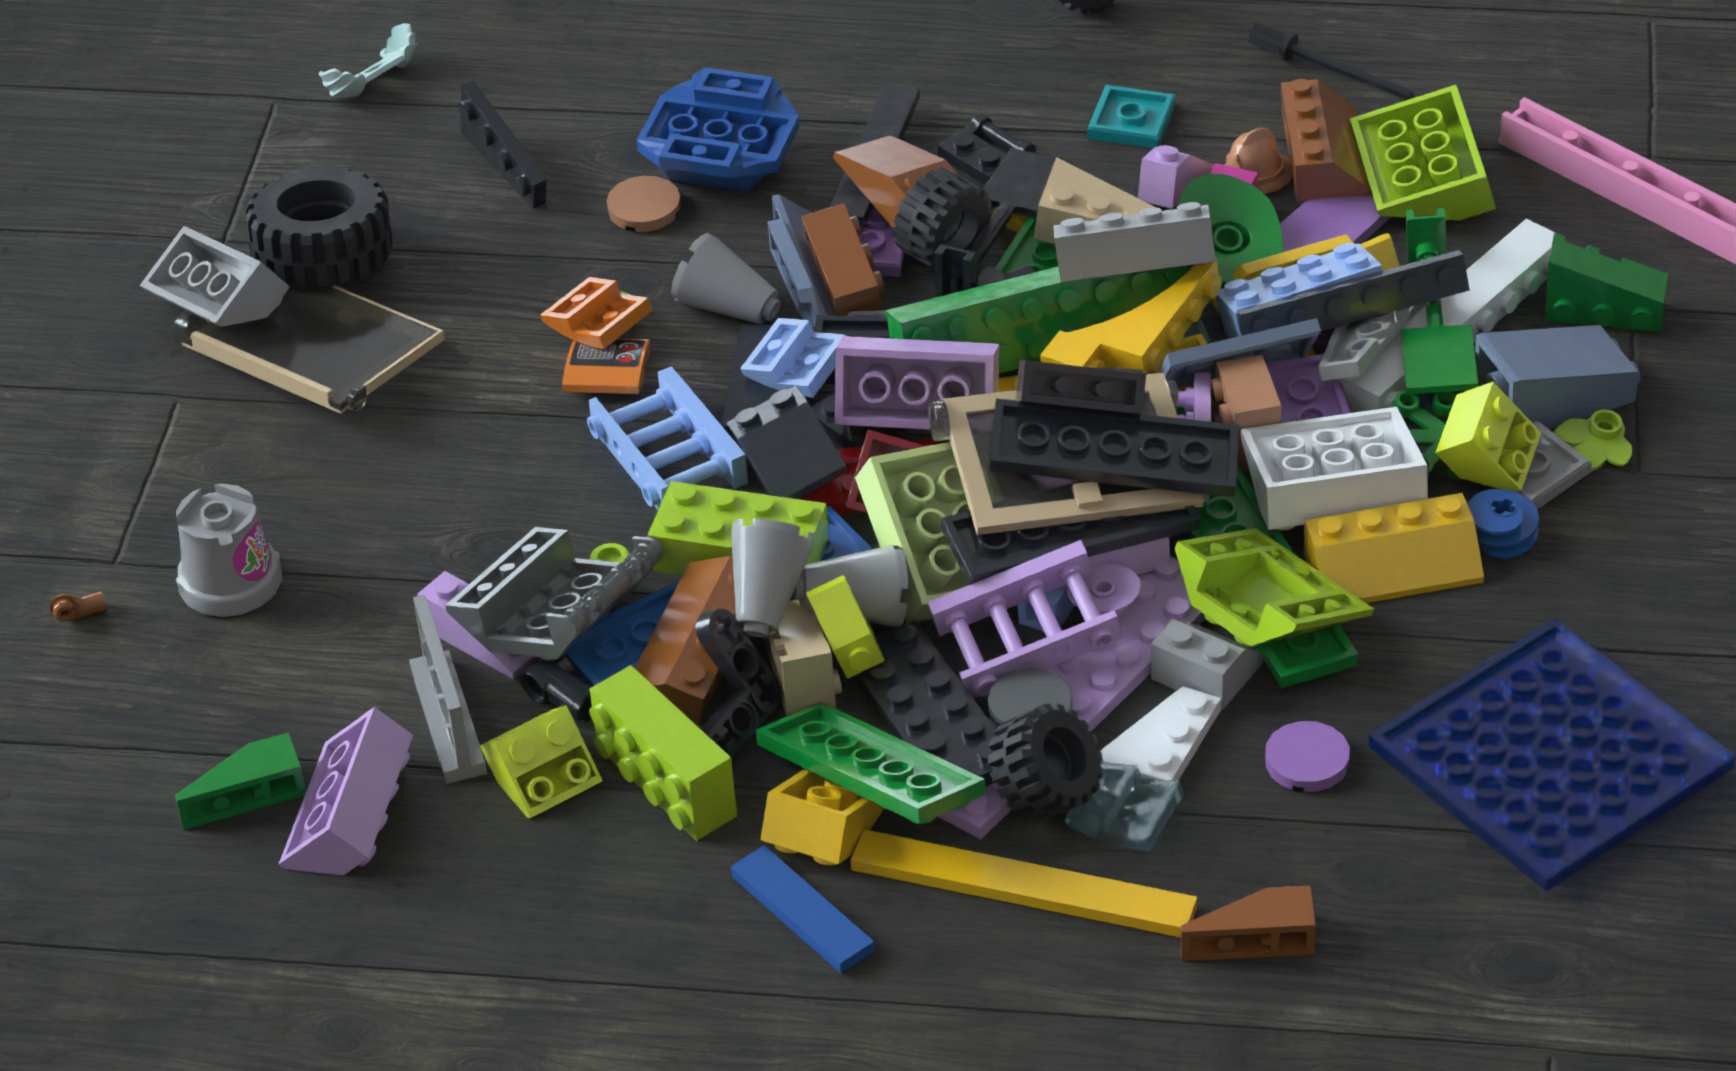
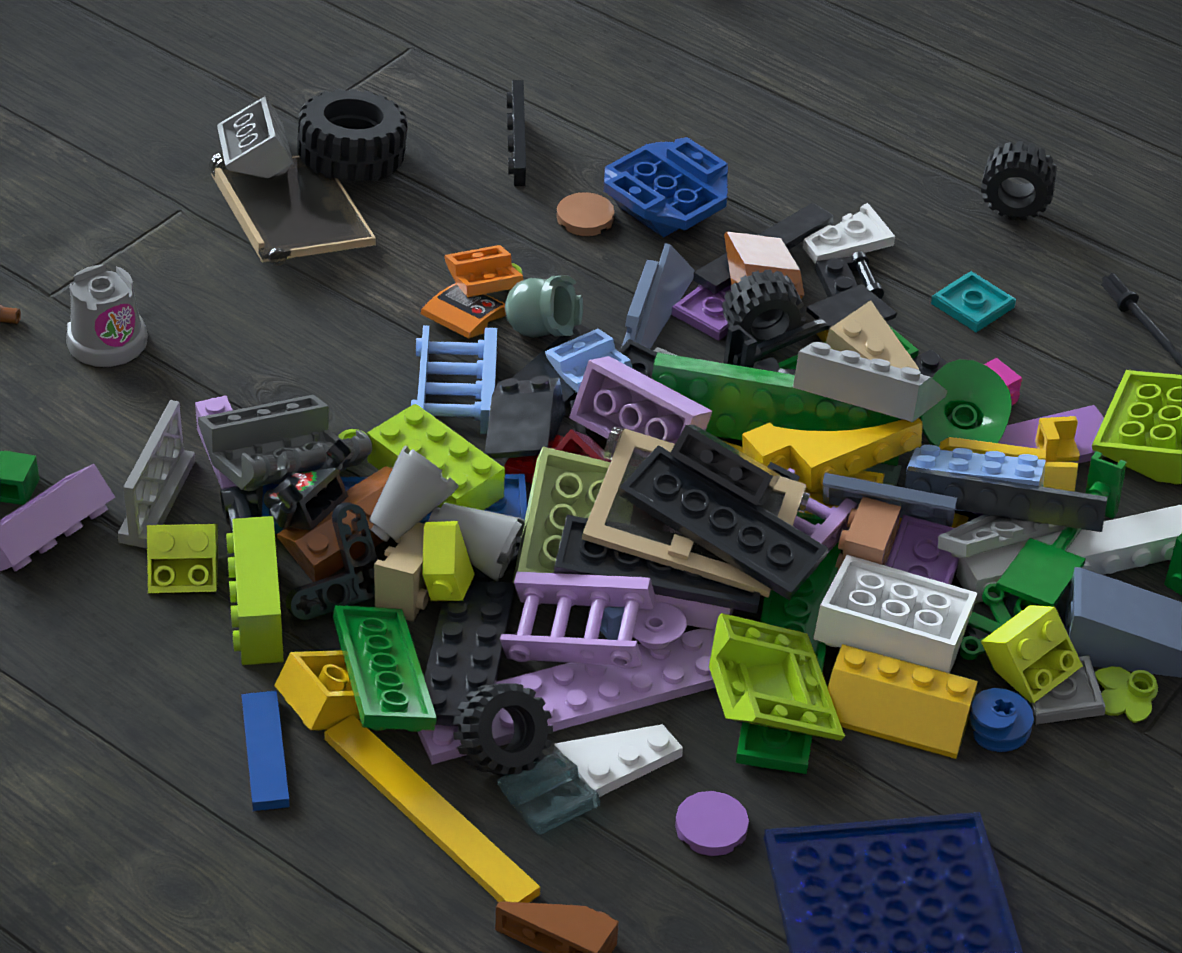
camera: 25 degrees right, 0 degrees up
light aqua piece [319,24,419,99] -> none
light grey cone [671,233,781,325] -> none
dark orange brick [801,203,885,316] -> none
dark grey tile [988,668,1073,726] -> none
lavender slope [1138,146,1214,209] -> none
light grey slope [1151,619,1264,710] -> none
nougat piece [1224,128,1292,194] -> none
dark orange slope [1281,79,1372,203] -> none
none -> black torso [264,439,351,530]
none -> sand green tile [505,275,583,338]
none -> white wing [803,203,895,264]
none -> yellow panel [1035,416,1080,462]

